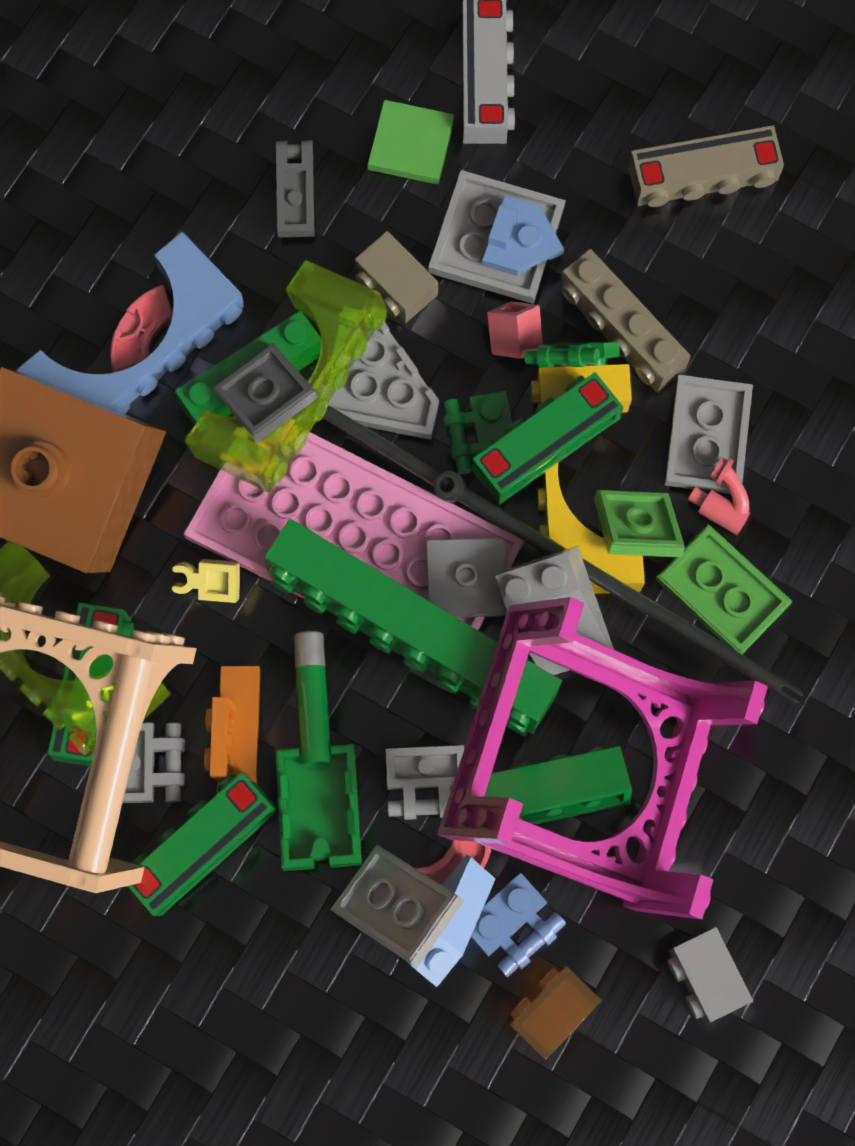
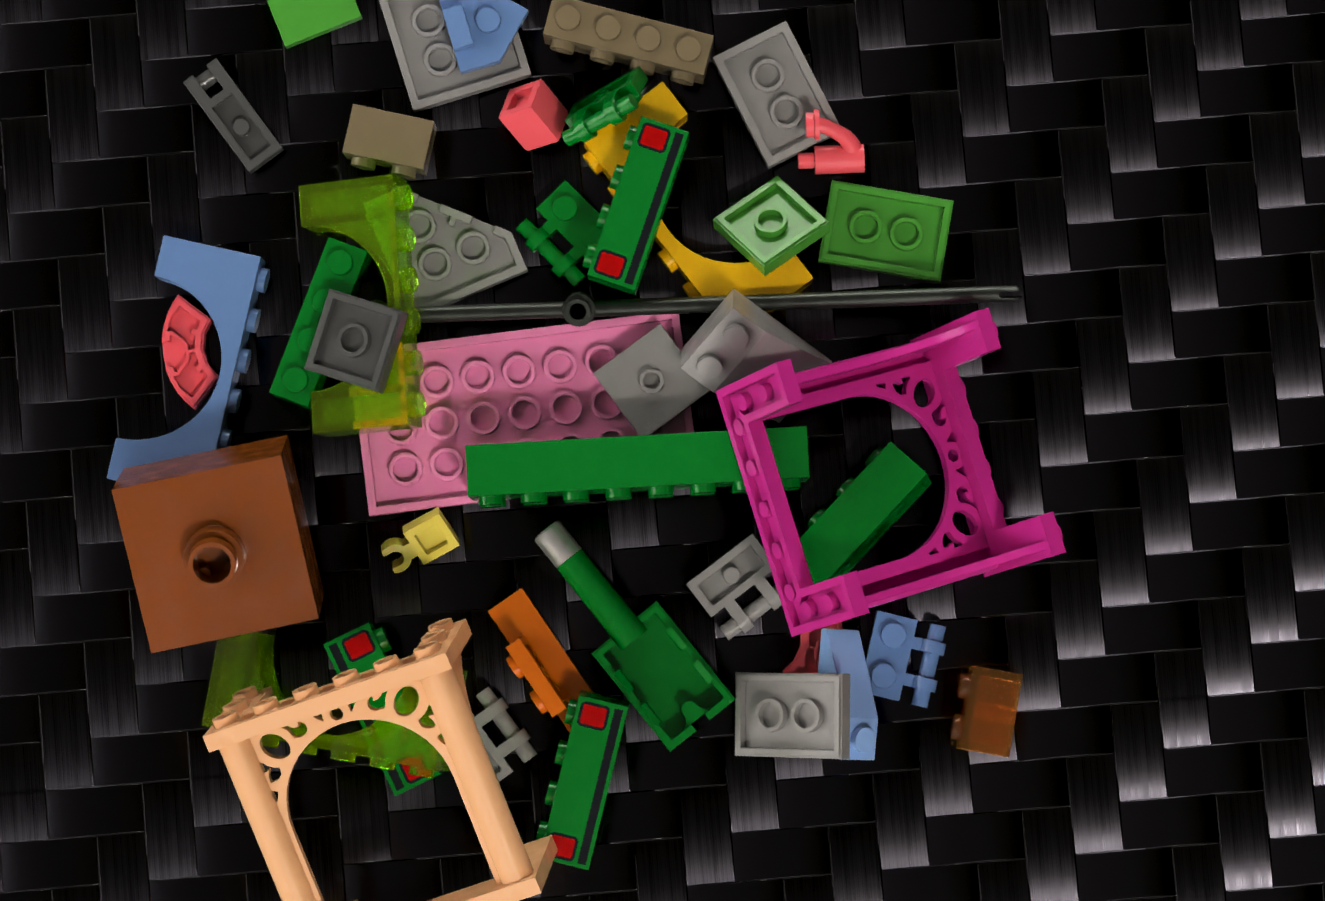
camera: 30 degrees left, 10 degrees up
light grey brick [667,927,753,1024] -> none

